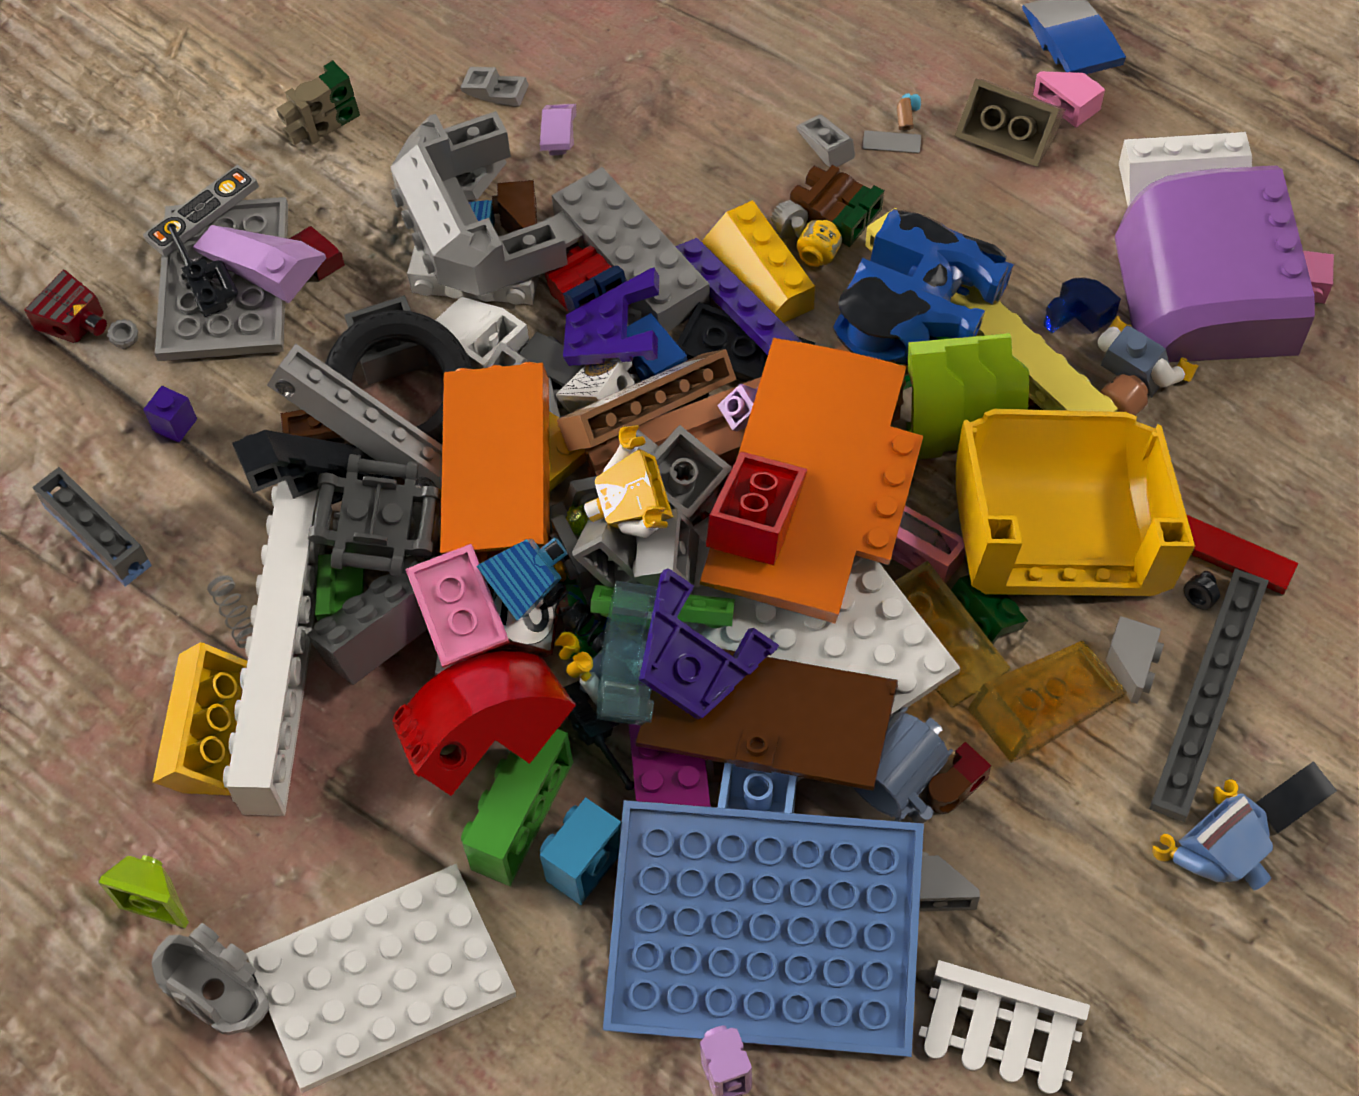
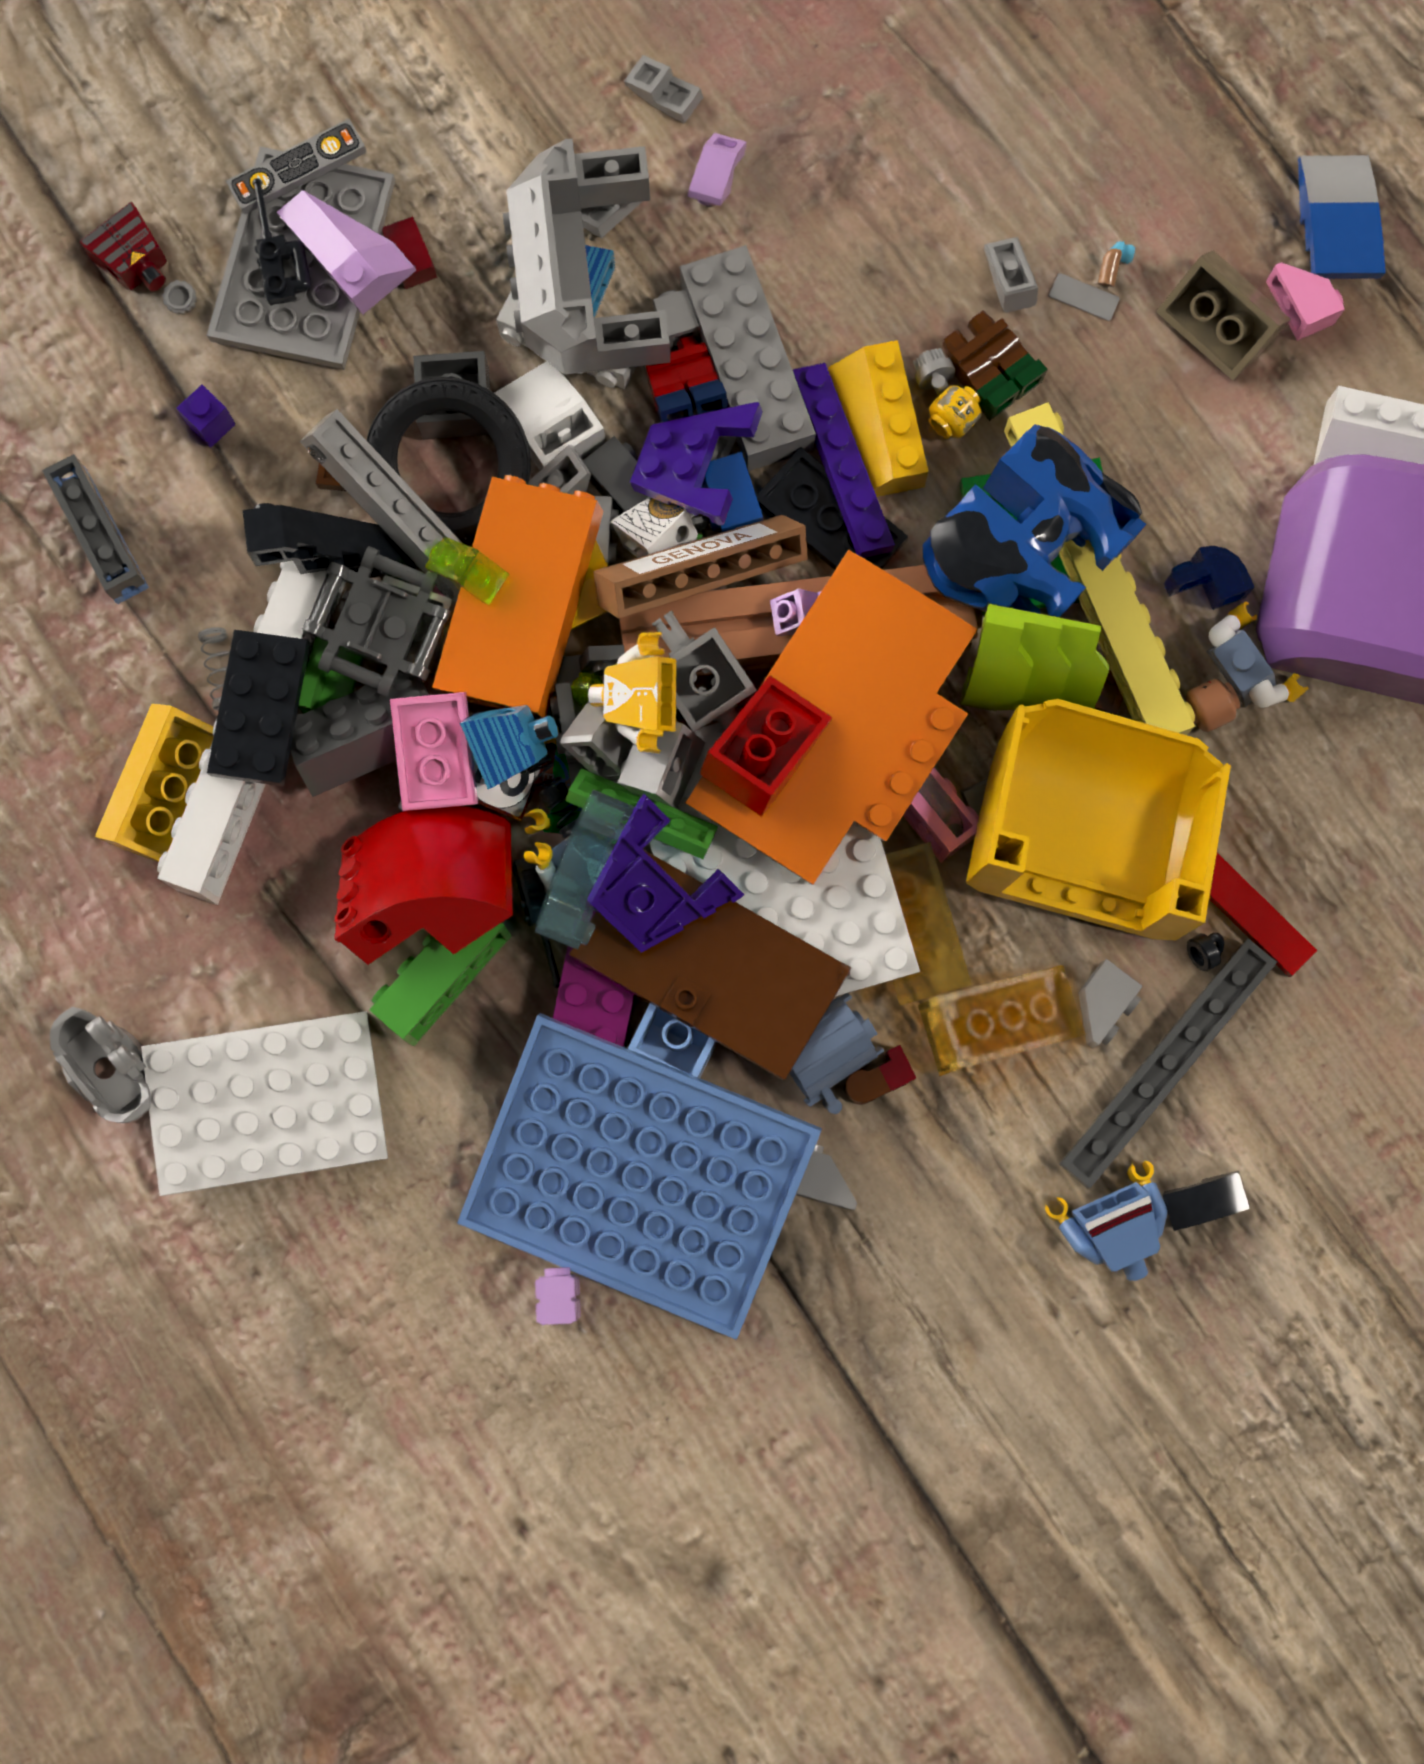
camera: 15 degrees right, 20 degrees up
lime slope [98,855,189,929] -> none
dark tan hips [276,60,360,145] -> none
reddish brown slope [492,180,537,234] -> none
dark azure brick [540,797,621,905] -> none
white fence [918,960,1090,1094] -> none
dark green bracket [944,575,1028,649] -> none
none -> black plate [207,629,310,787]
none -> clear neon green bracket [425,537,509,605]

